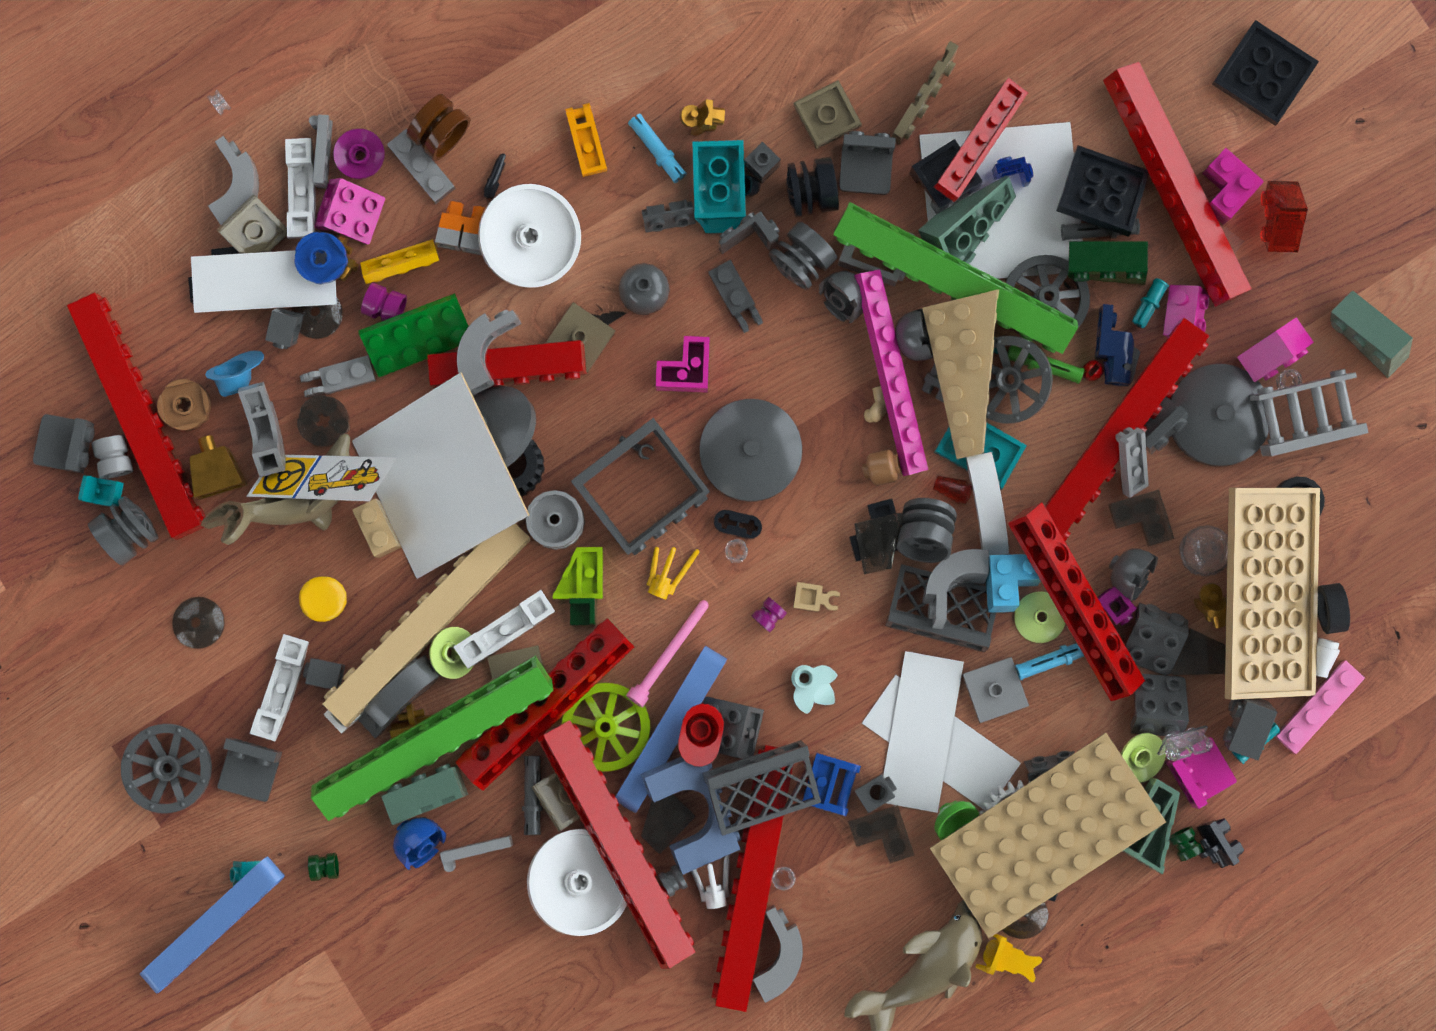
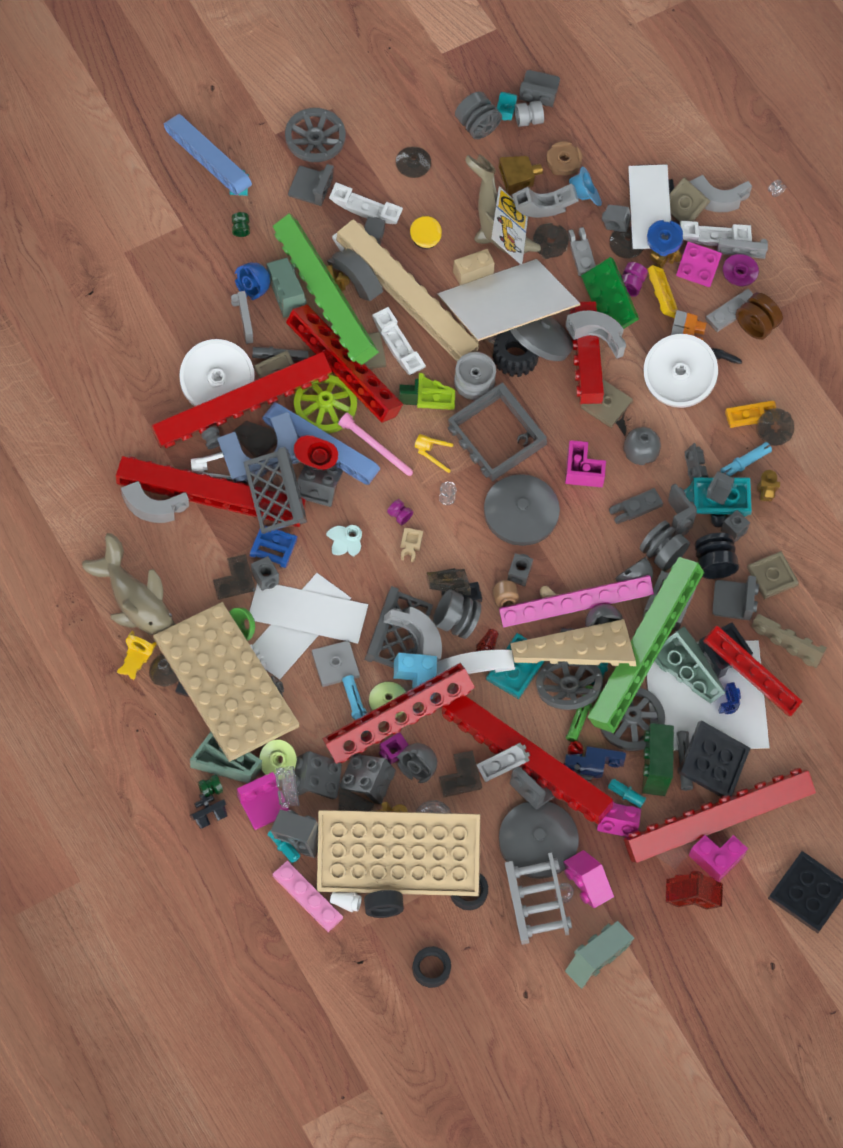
camera: 90 degrees right, 20 degrees down
red brick [67,292,206,540] -> none
yellowish green dish [429,627,473,679] -> none
black beam [714,510,762,539] -> none
clear bush [772,866,796,891] -> none
none -> black tyre [412,946,451,988]
none -> dark grey brick [507,553,533,586]
none -> dark grey panel [706,471,735,505]
none -> clear smoke plate [756,408,794,446]

